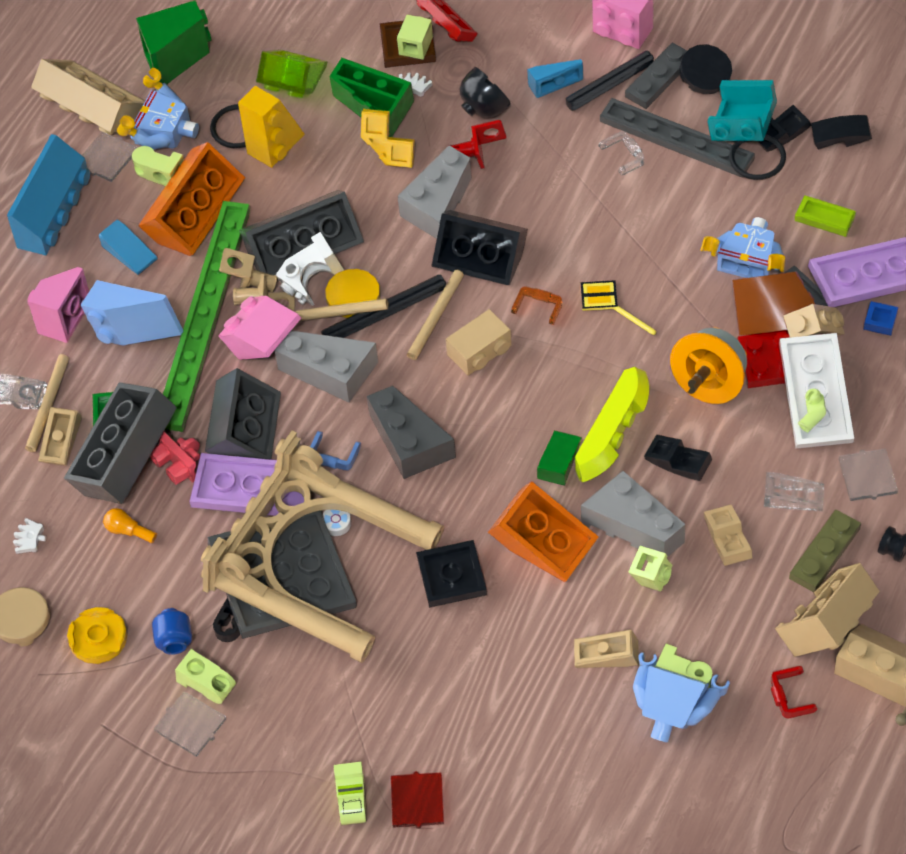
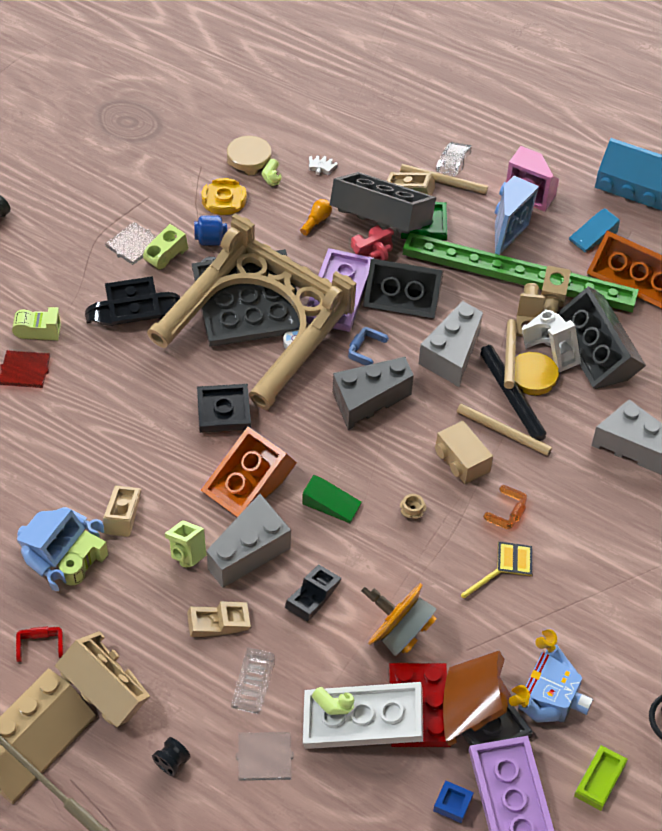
camera: 90 degrees right, 5 degrees down
bright pink slope [218,296,301,360] -> none
black slope [431,210,528,285] -> none
neon yellow brick [575,367,649,482] -> none
tan bracket [784,304,844,338] -> none
olive plate [789,509,861,592] -> none
none -> black plate [85,276,180,326]
none -> yellowish green arm [261,159,282,186]
none -> tan plate [400,494,426,519]

